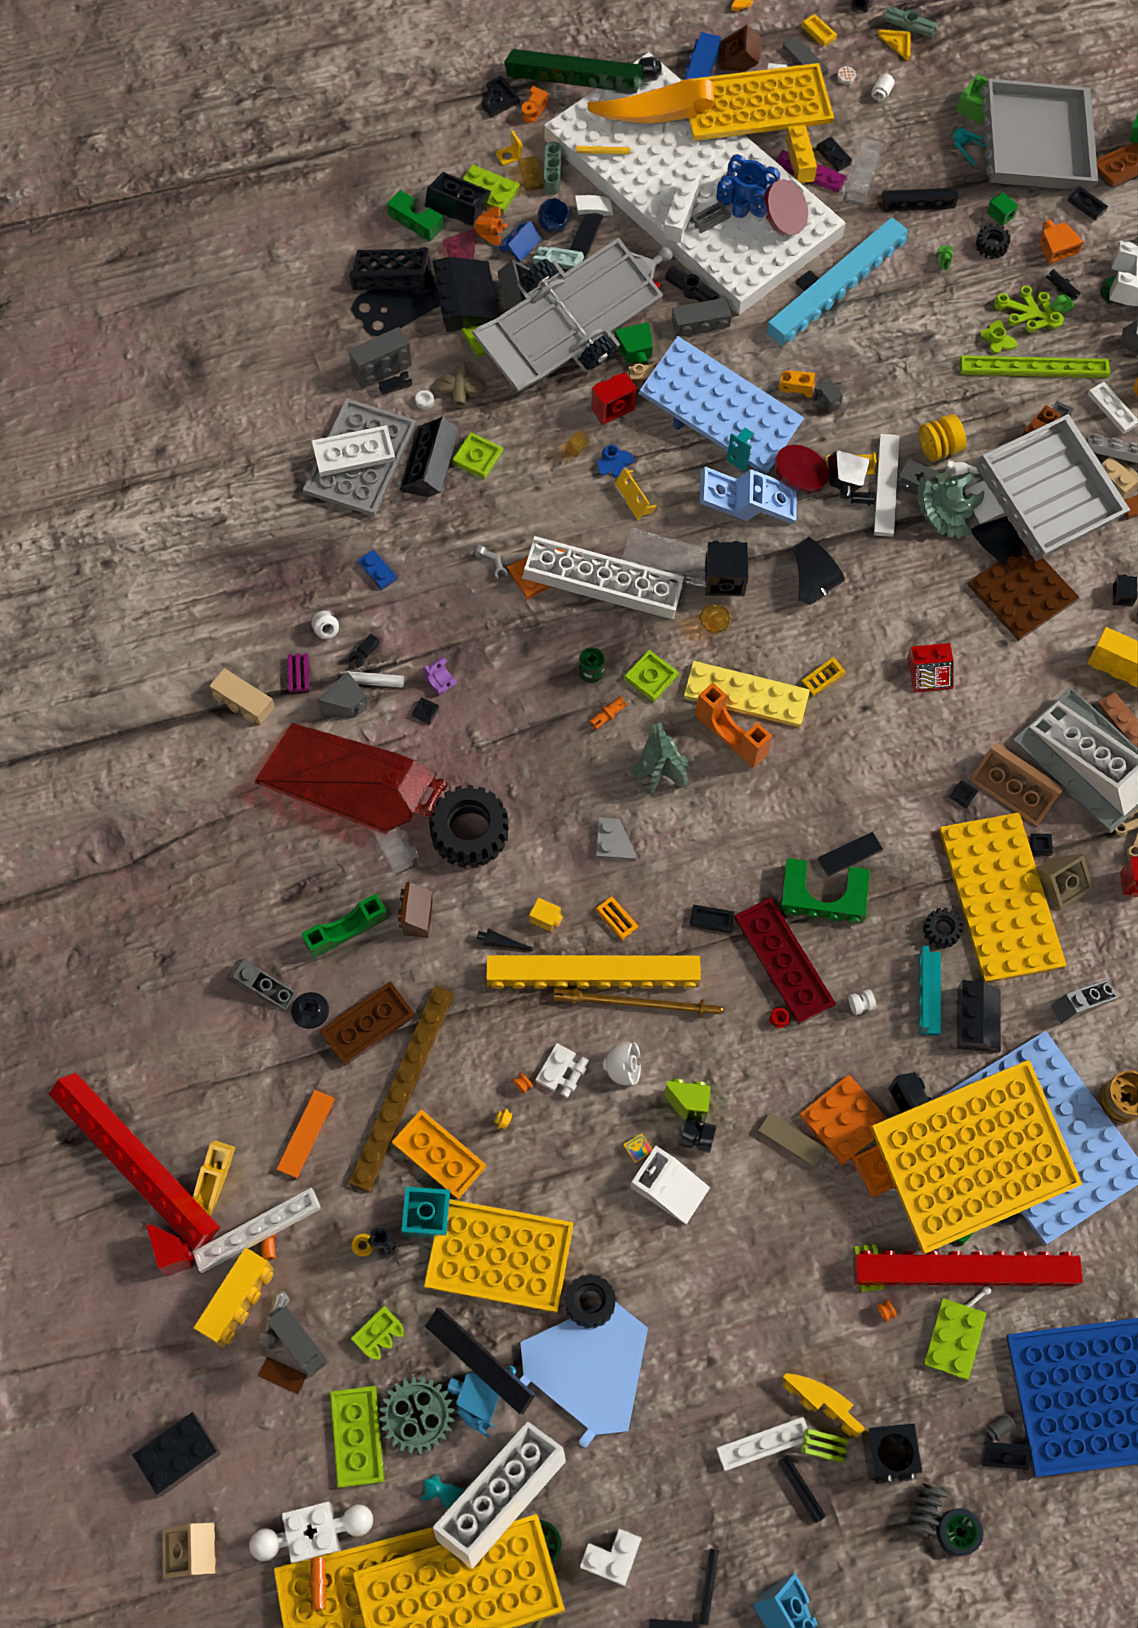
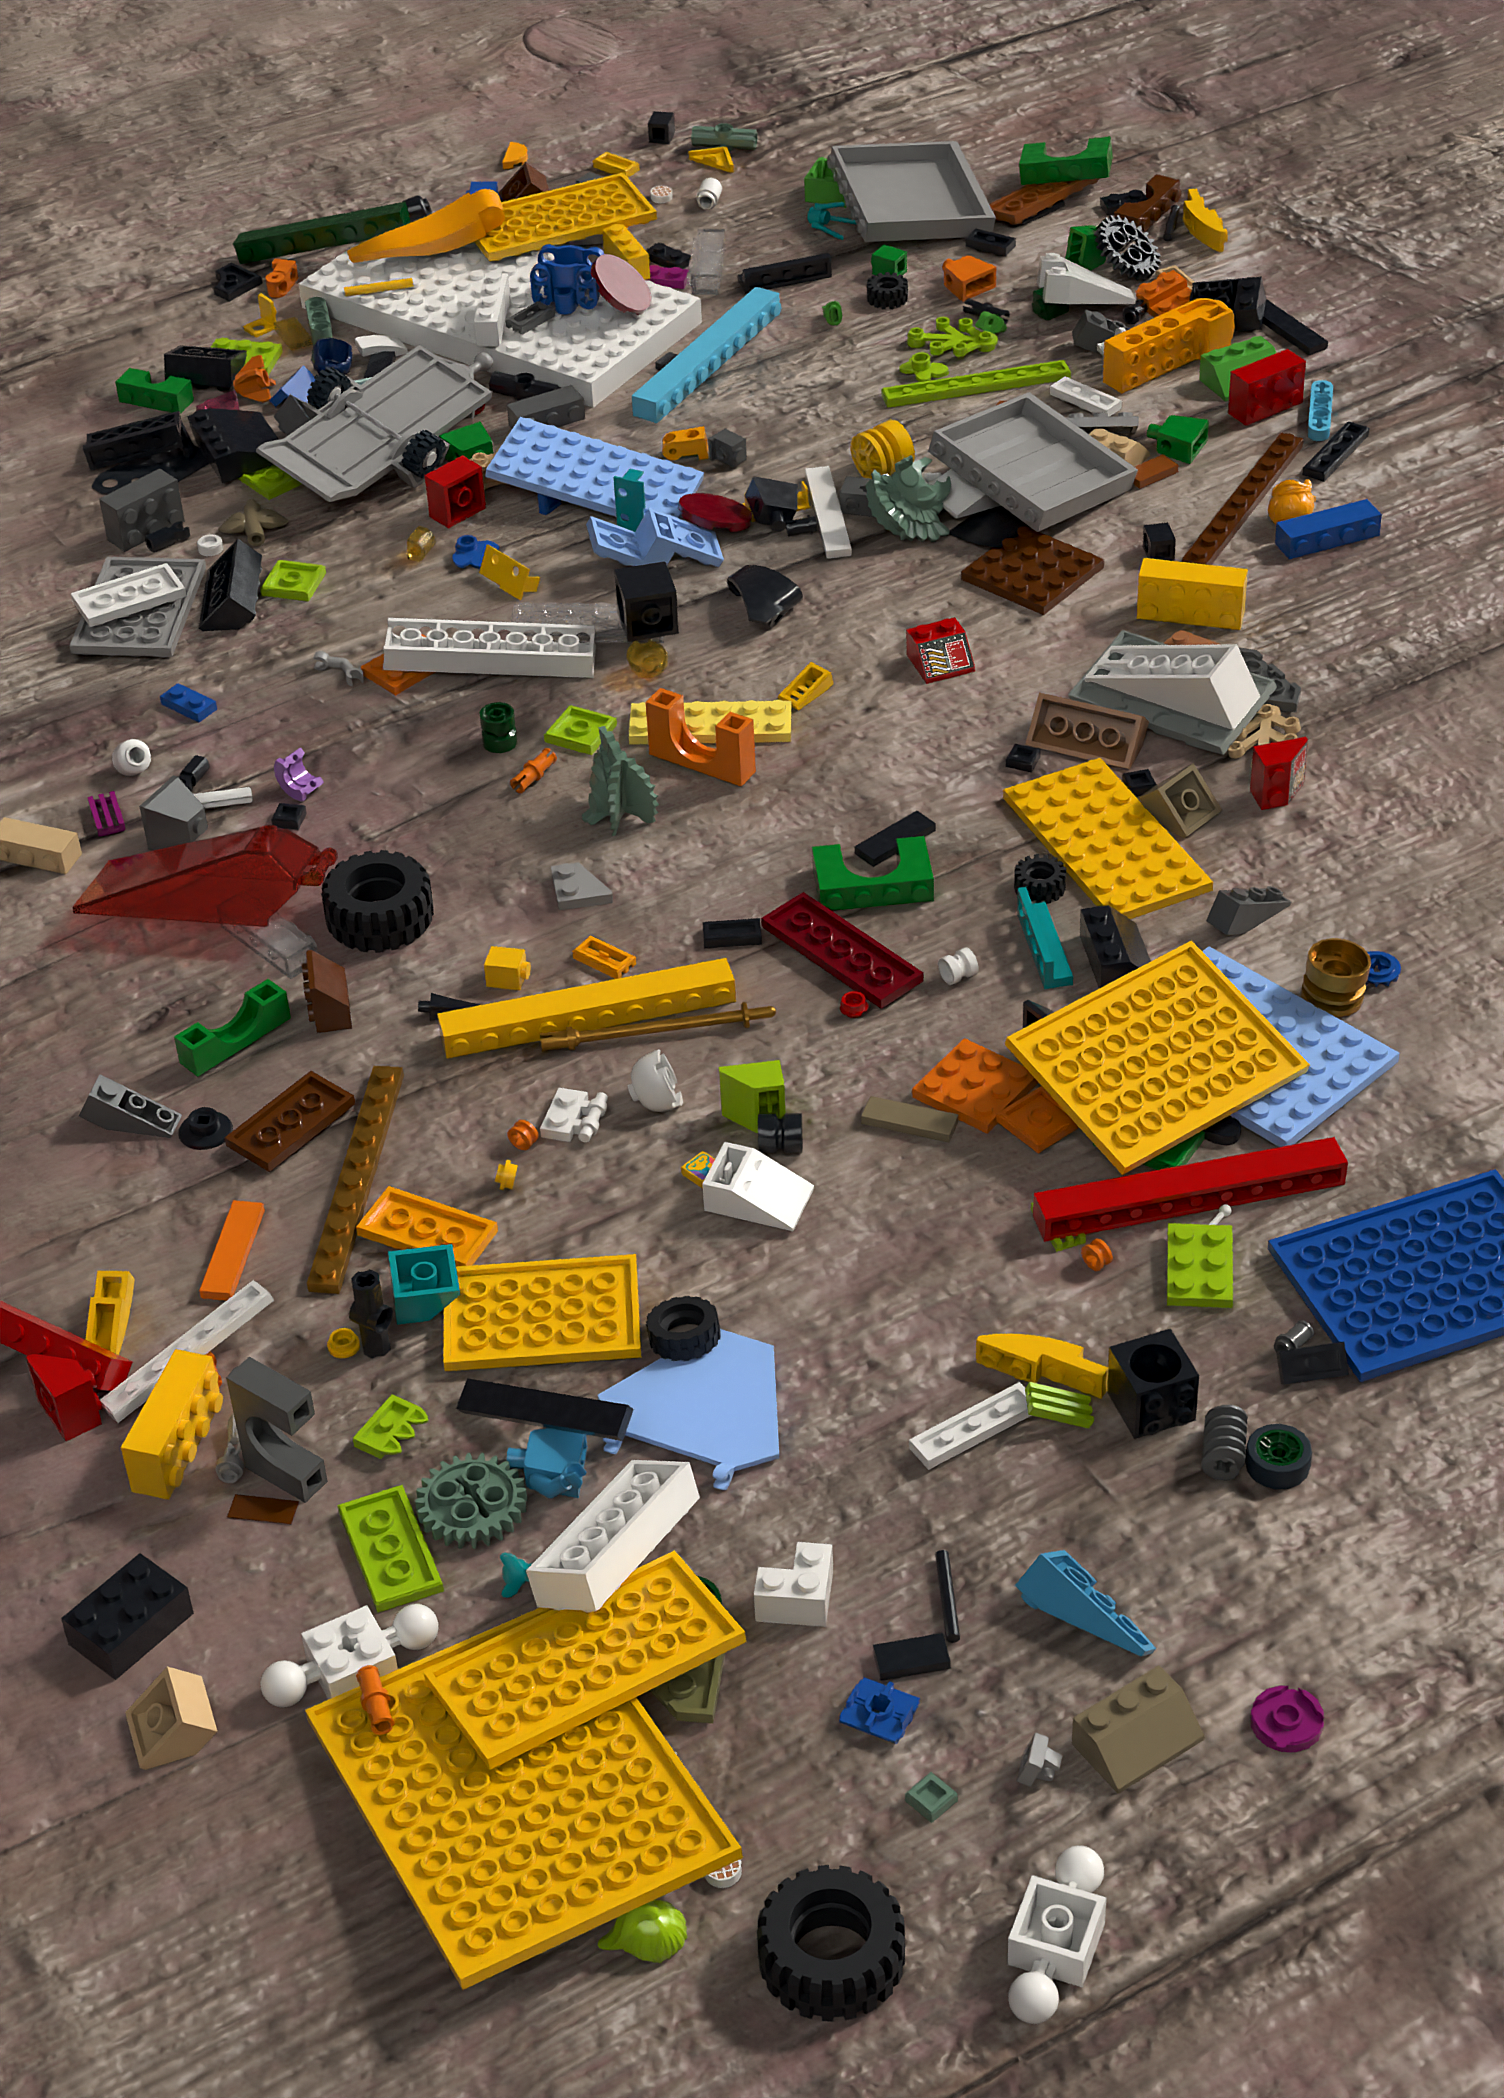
camera: 10 degrees left, 25 degrees down
black axle [778,1456,826,1523] -> none

